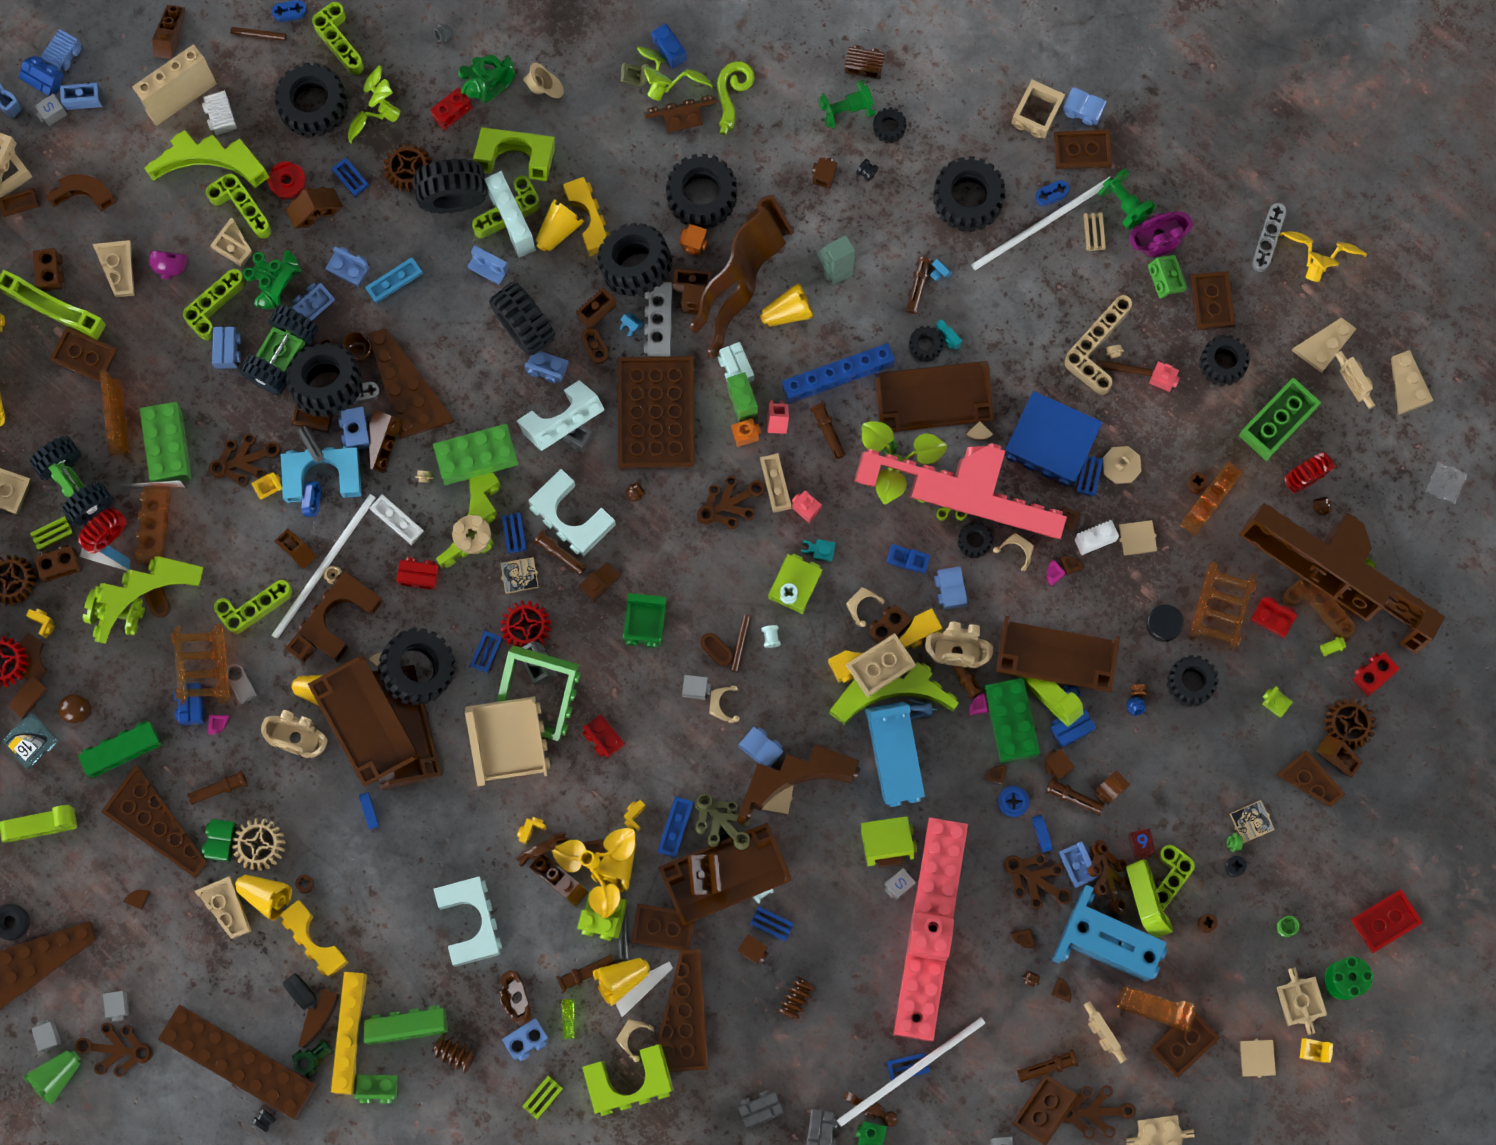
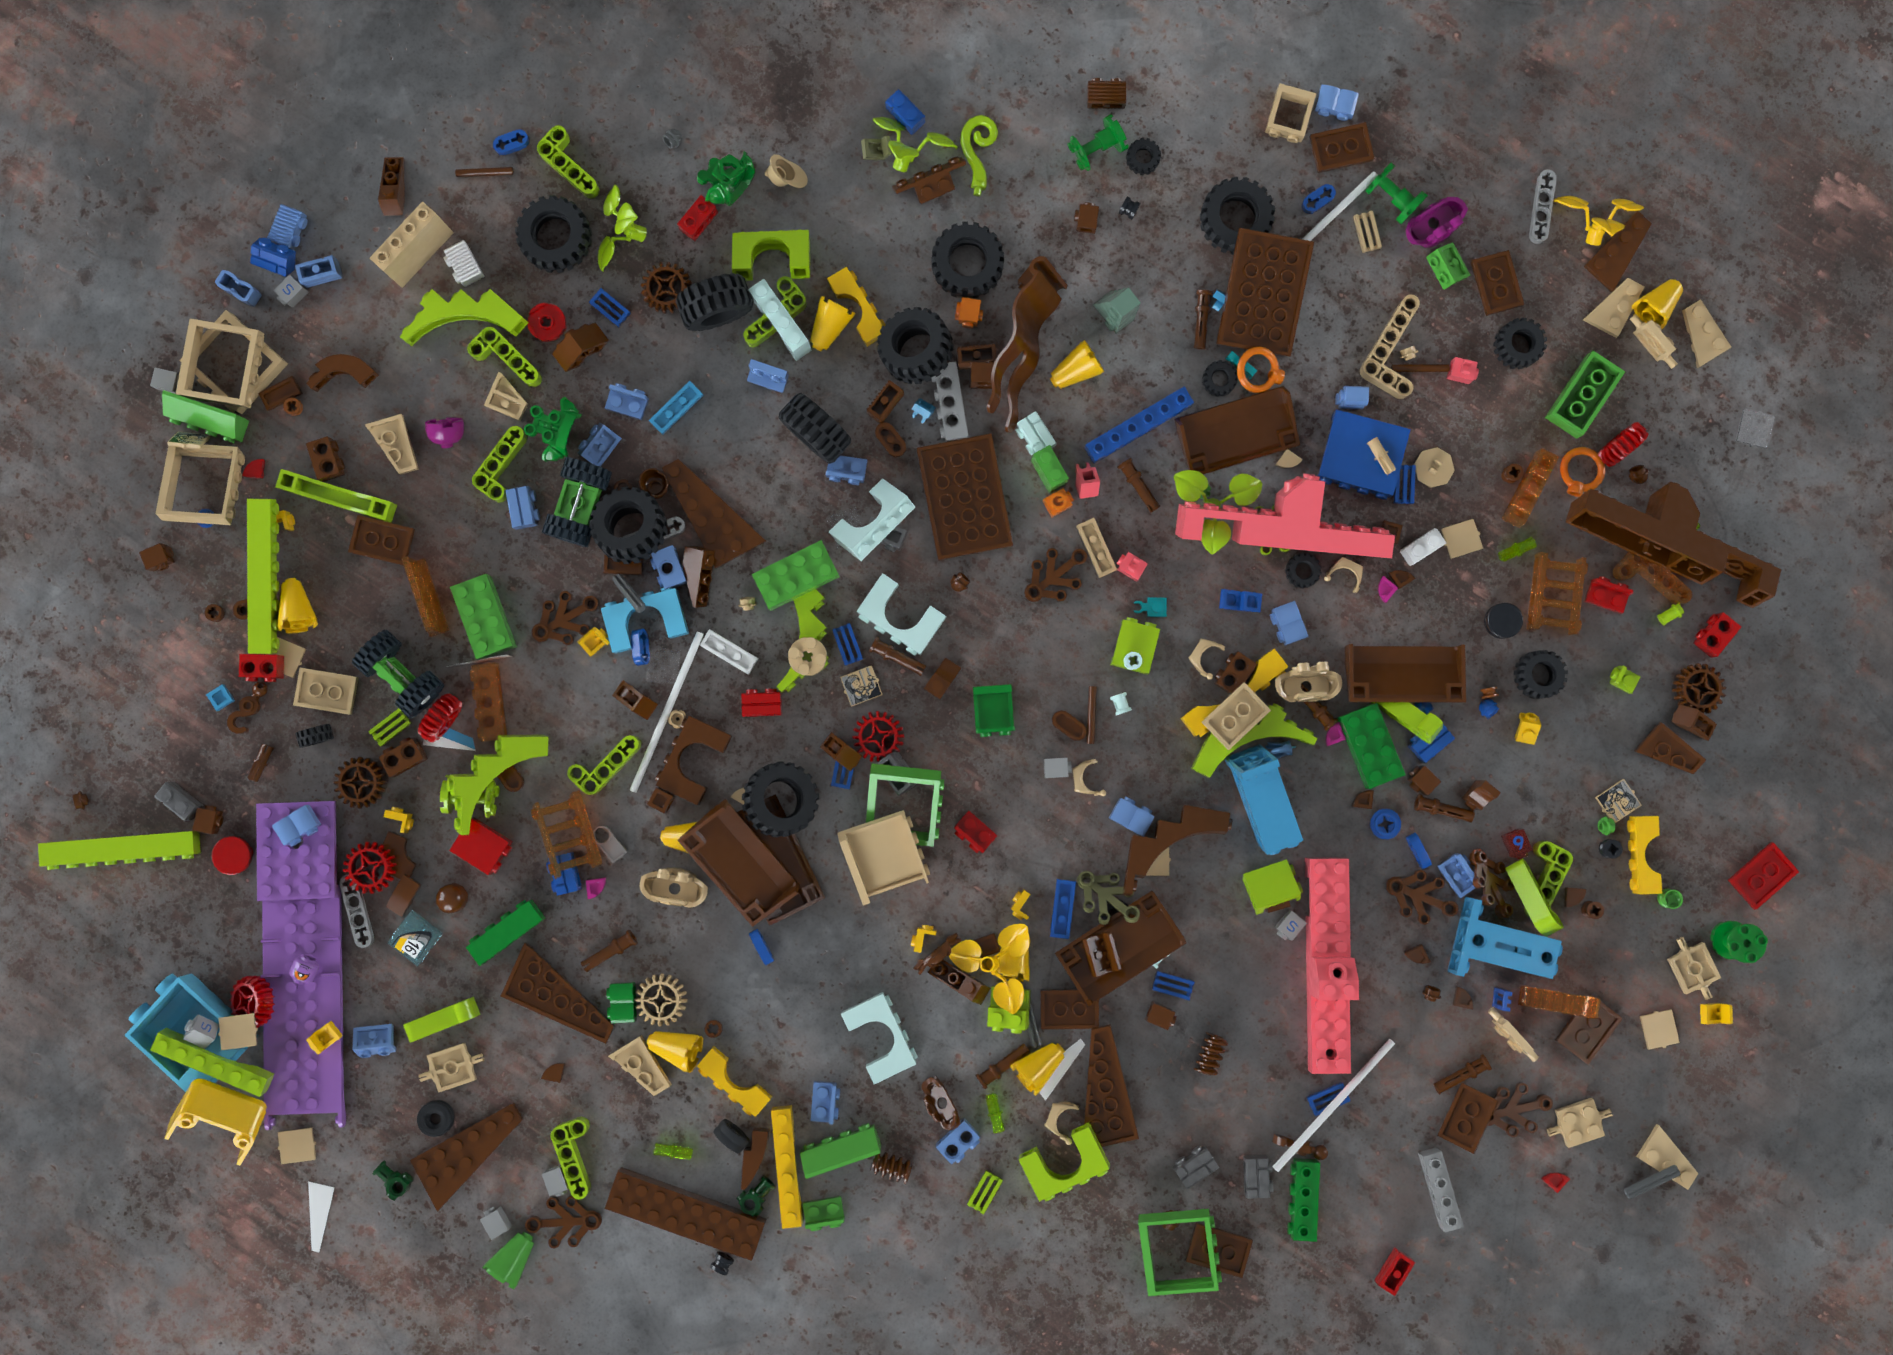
camera: 10 degrees left, 10 degrees up
none -> dark orange bush [283,398,303,416]
none -> tan plate [419,1042,484,1093]
none -> red brick [449,817,513,875]
none -> lime beam [551,1116,591,1200]
none -> clear neon green axle [653,1143,693,1160]
none -> medium blue bracket [811,1081,840,1125]
none -> reddish brown arch [820,732,862,771]
none -> reddish brown plate [1216,228,1314,357]
none -> orange piece [1237,347,1285,393]
none -> medium blue brick [1335,386,1369,410]
none -> tan axle [1367,437,1396,475]
none -> blue tile [1492,987,1512,1012]
none -> clear neon green axle [1498,537,1537,562]
none -> yellow bracket [1514,712,1541,745]
none -> orange piece [1560,447,1605,497]
none -> reddish brown tile [1564,887,1587,907]
none -> reddish brown wing [1584,211,1652,292]
none -> yellow arch [1627,816,1662,894]
none -> yellow cone [1631,279,1683,329]

